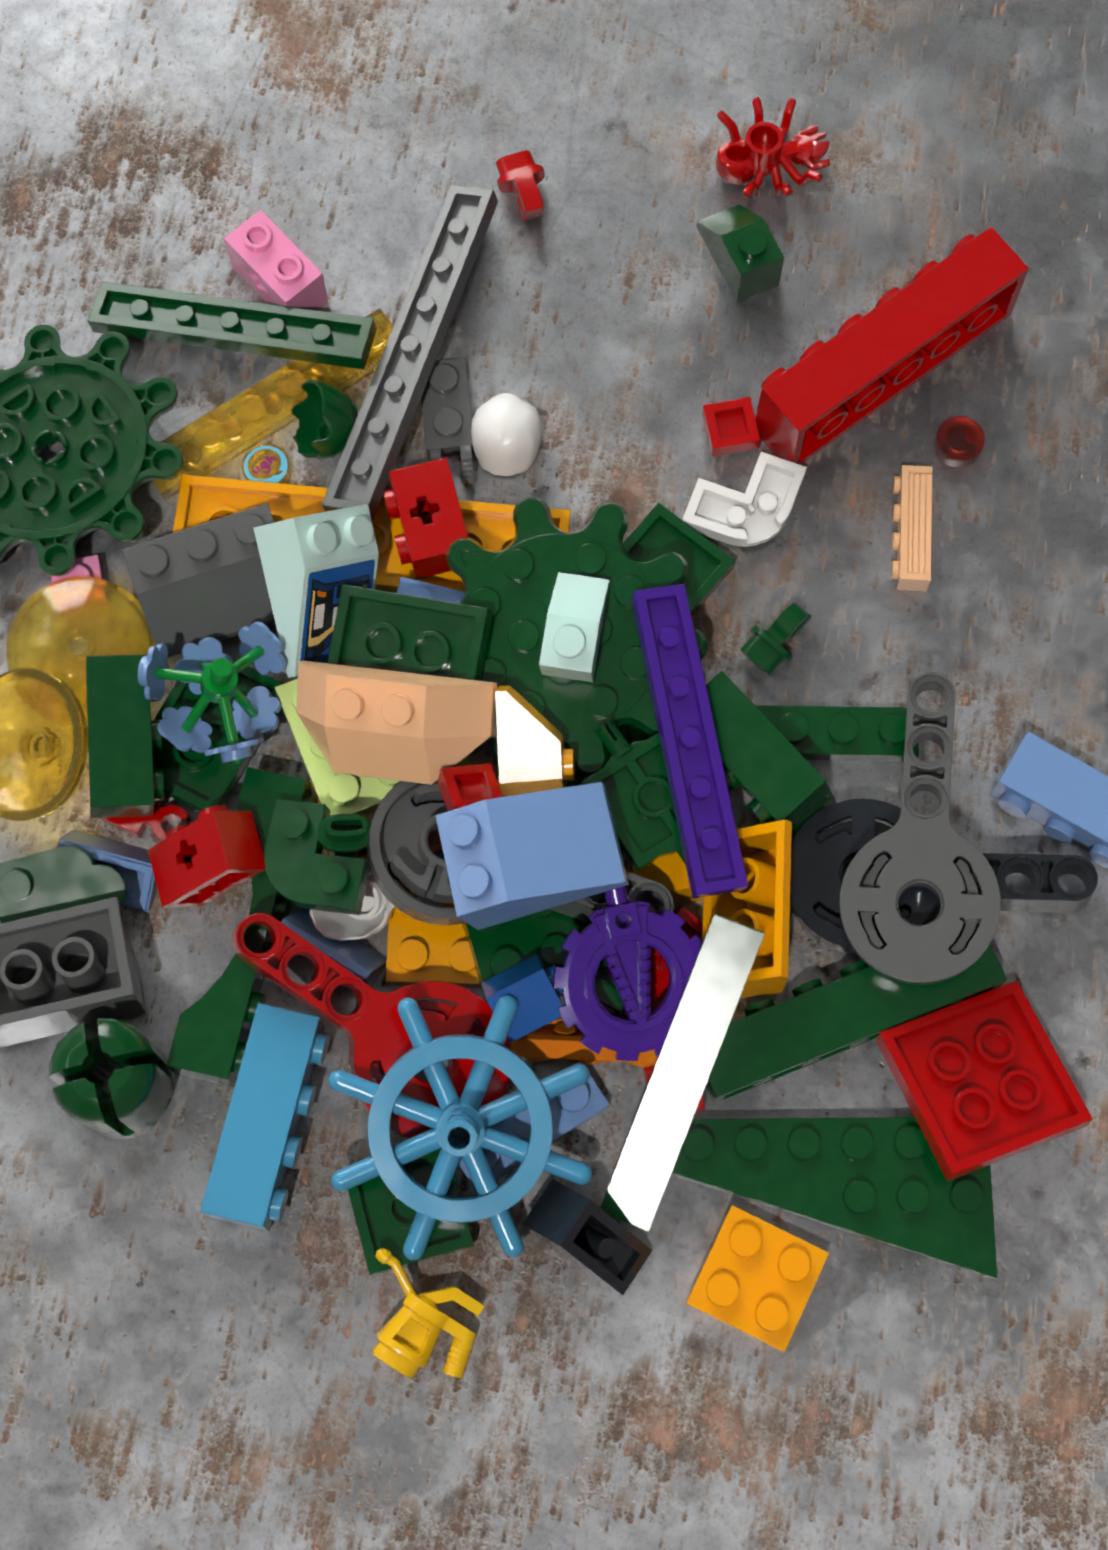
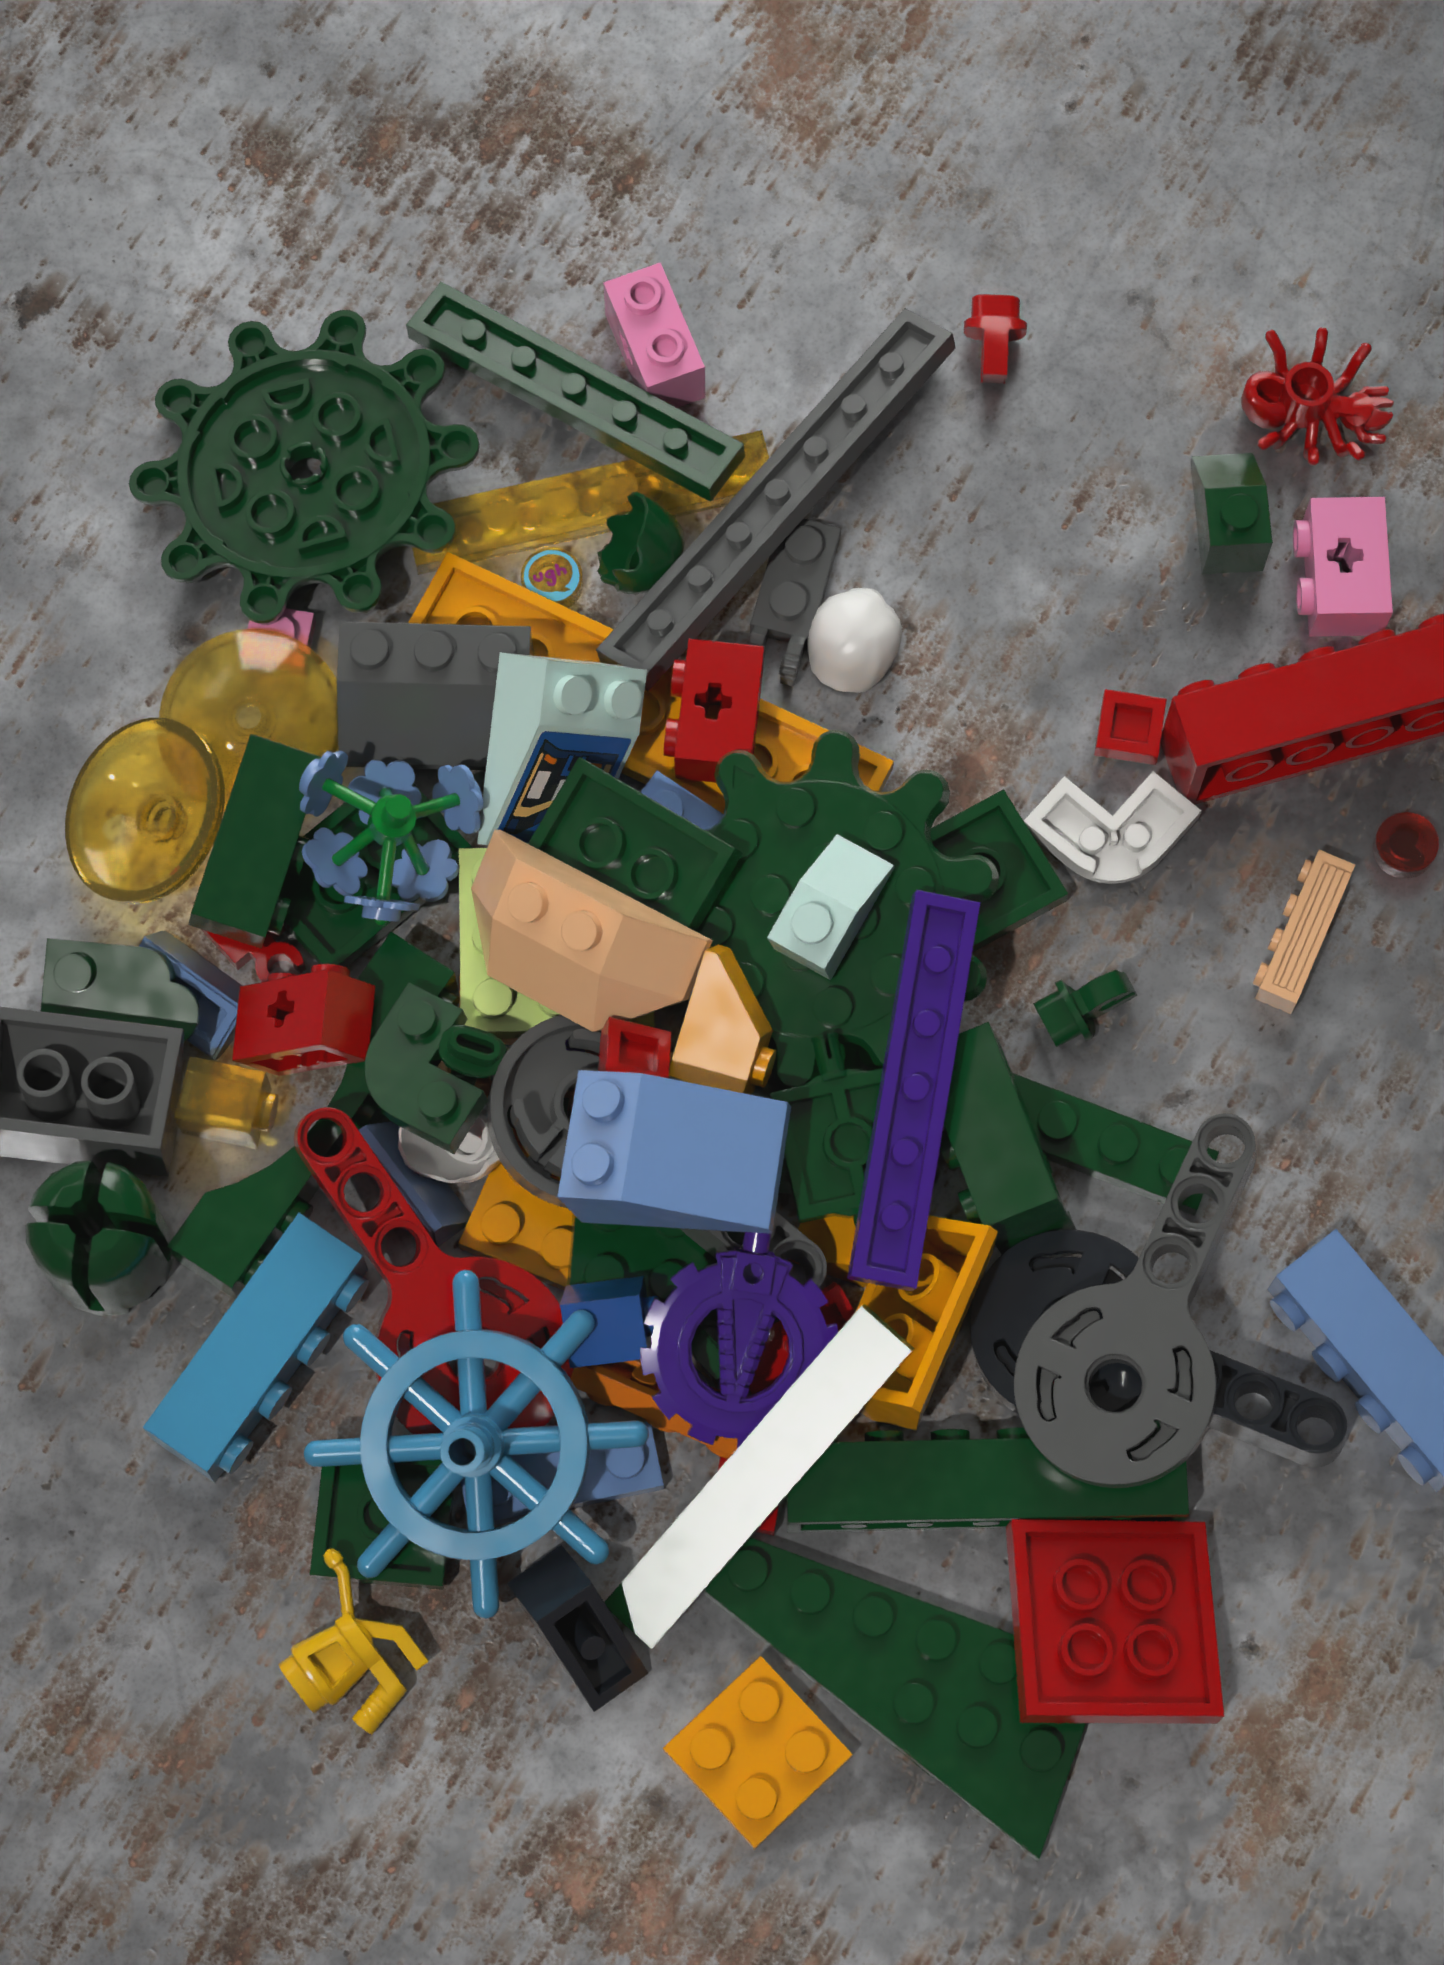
camera: 20 degrees right, 0 degrees up
none -> clear yellow brick [174,1056,279,1149]
none -> bright pink brick [1293,497,1393,637]

